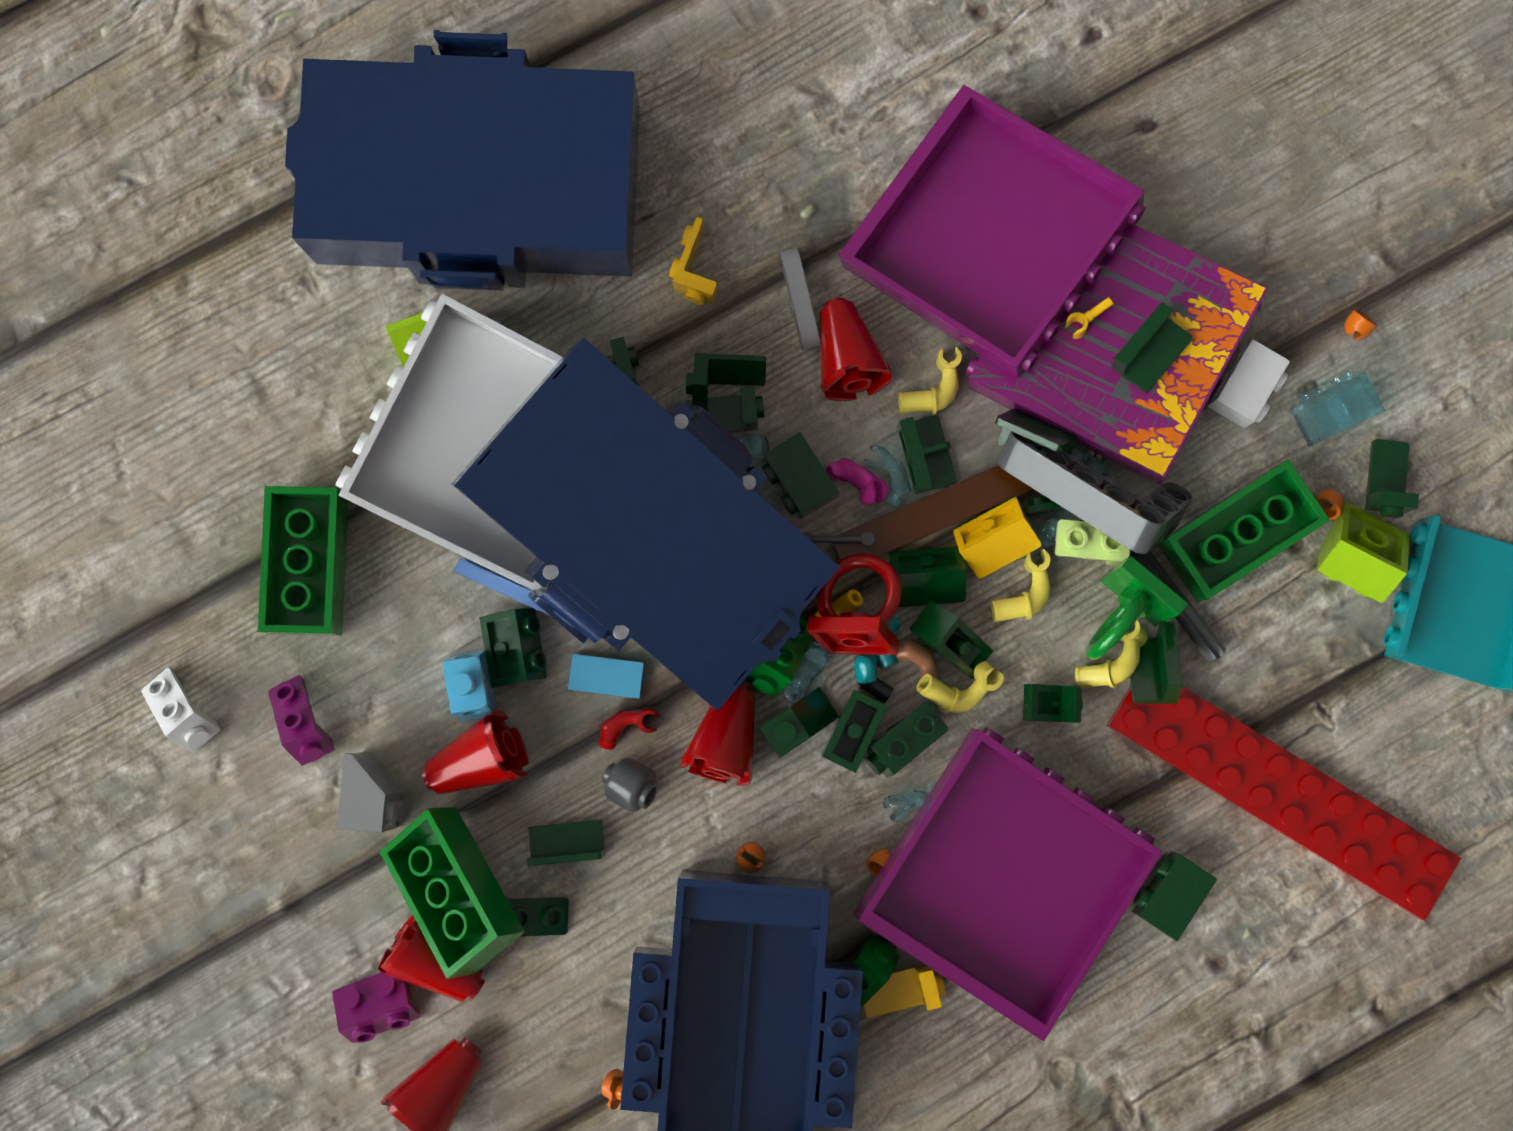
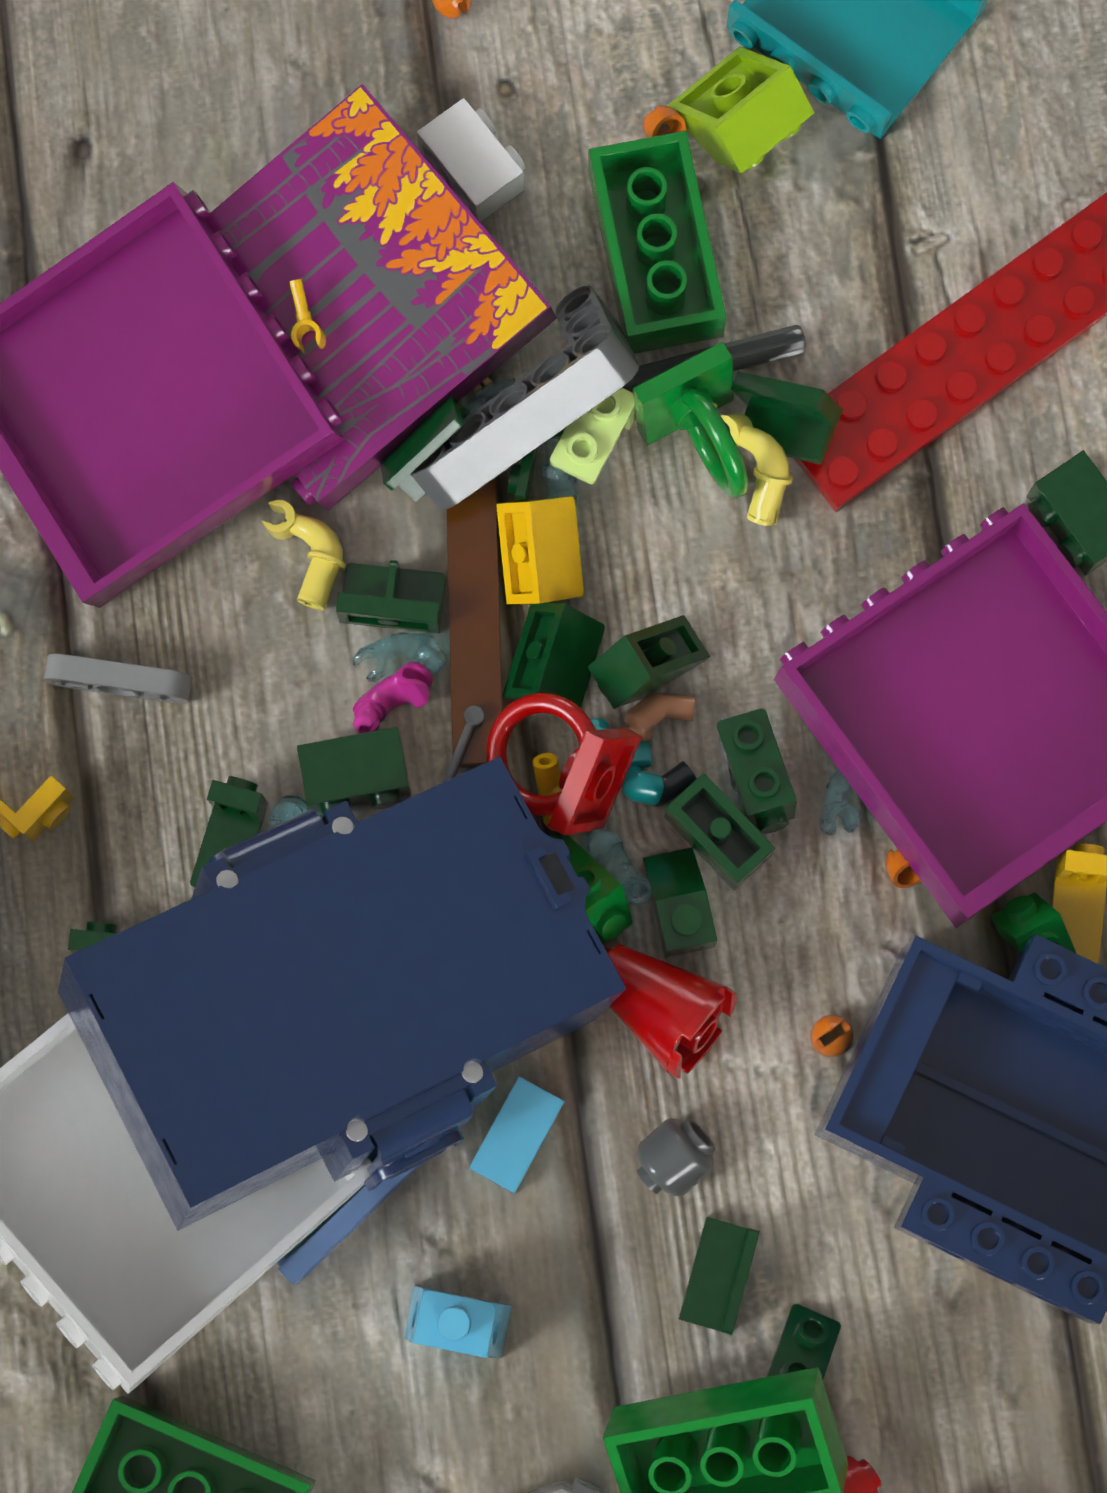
camera: 70 degrees left, 5 degrees down
red cone [422,710,529,794] -> none
dark green bracket [479,608,547,688] -> none
red piece [598,708,660,750] -> none
orange plate [602,1068,623,1110] -> none
dark green bracket [686,353,766,410] -> none
red cone [820,298,892,402] -> none
light yellow piece [916,661,1004,714] -> none
light yellow piece [990,549,1051,622] -> none
dark green bracket [1023,684,1083,723] -> none
dark green panel [1112,302,1193,393] -> none
clear light blue brick [1290,372,1385,447] -> none
dark green bracket [1365,439,1419,518] -> none

